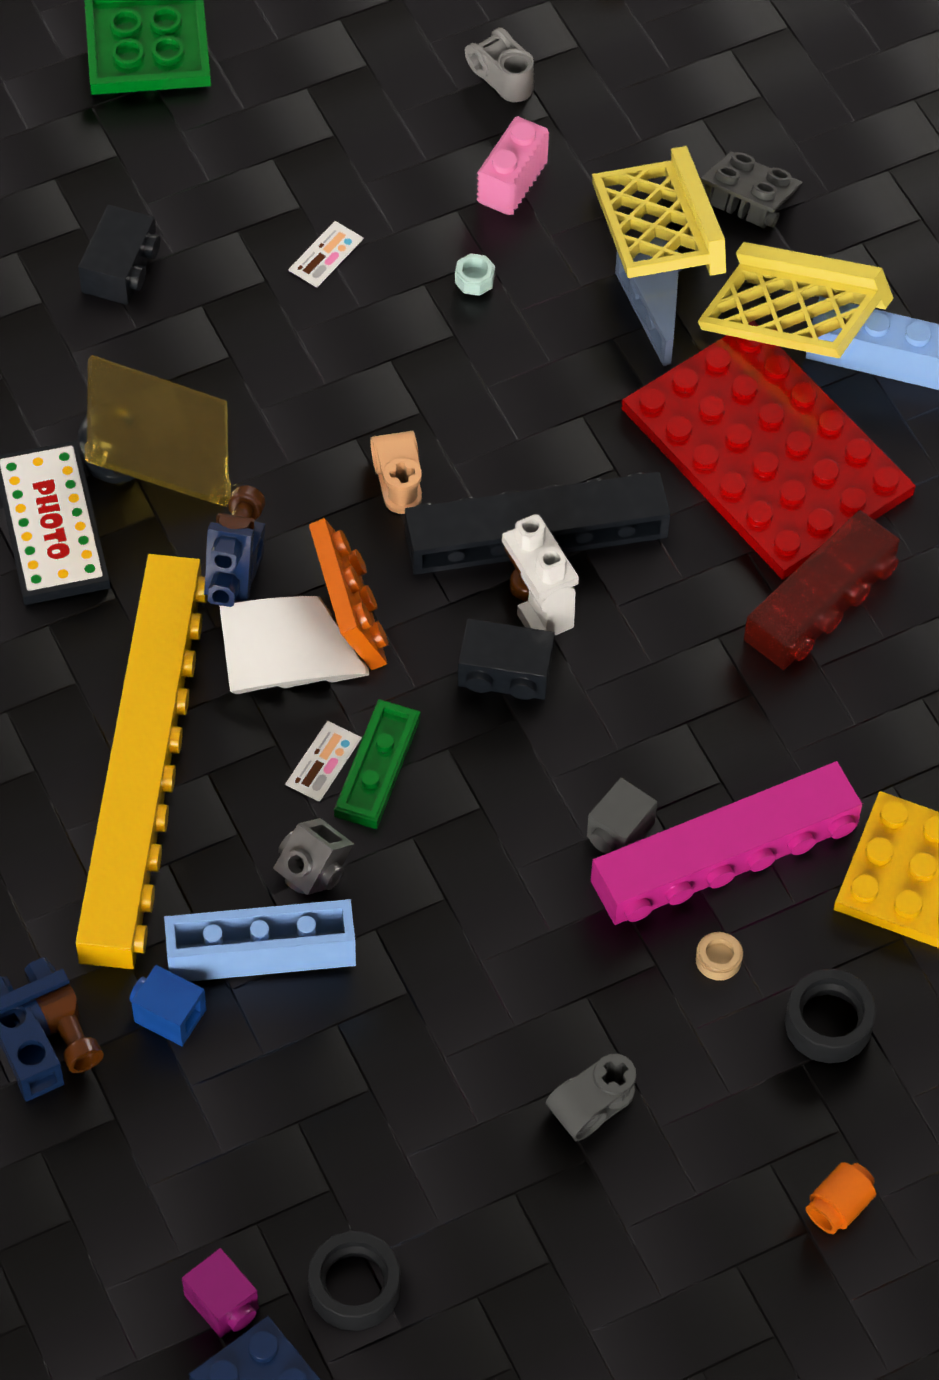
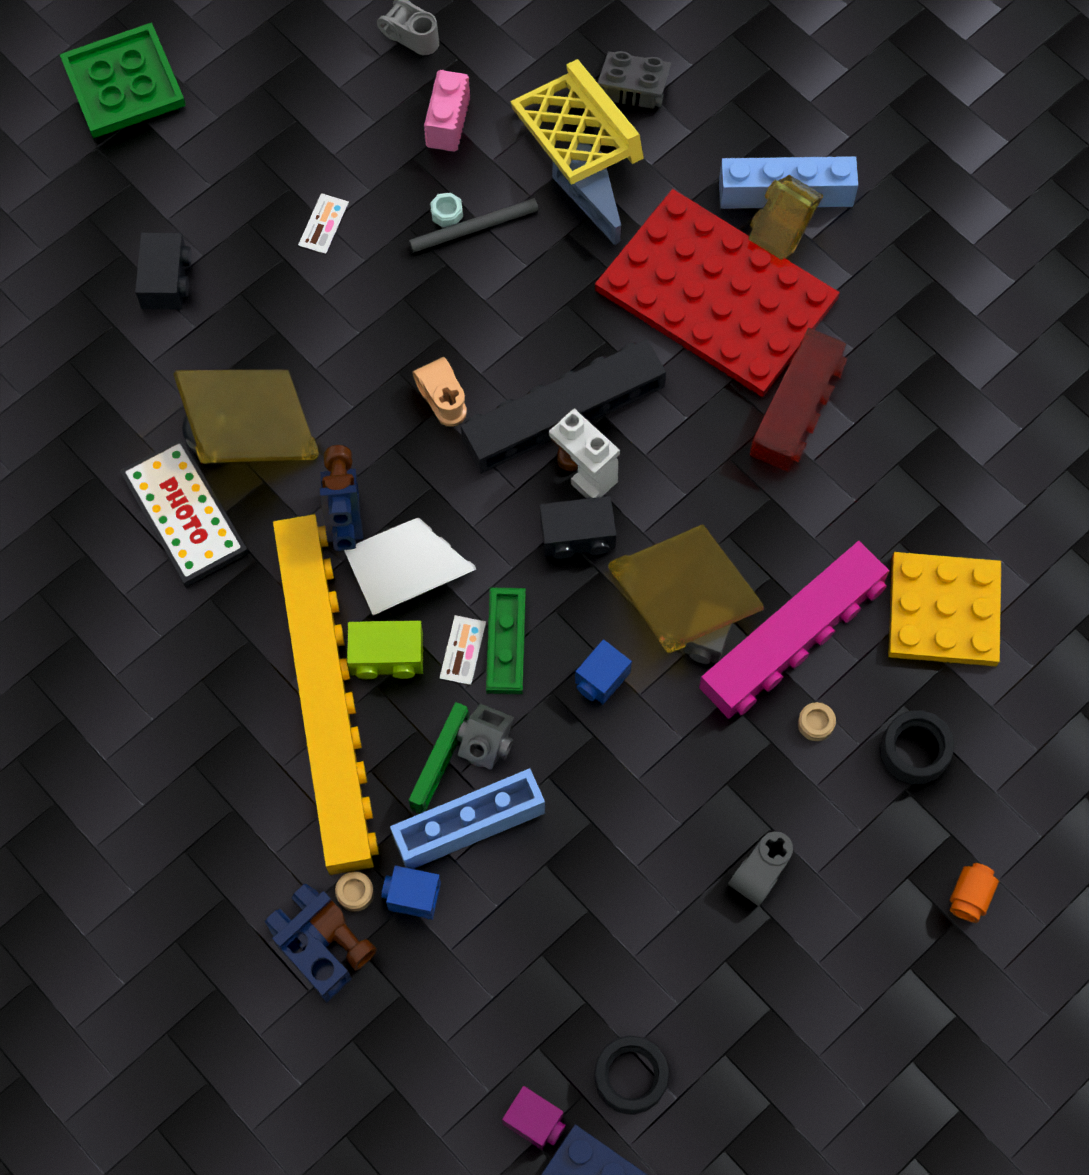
camera: 15 degrees left, 10 degrees up
orange plate [309,518,388,670] -> none
light yellow fence [698,242,893,359] -> none
none -> tan tile [335,872,374,912]
none -> lime brick [347,621,423,679]
none -> green tile [408,702,469,814]
none -> dark grey bar [409,198,539,253]
none -> blue brick [575,639,632,705]
none -> clear yellow piece [608,524,764,653]
none -> clear yellow brick [748,175,824,260]

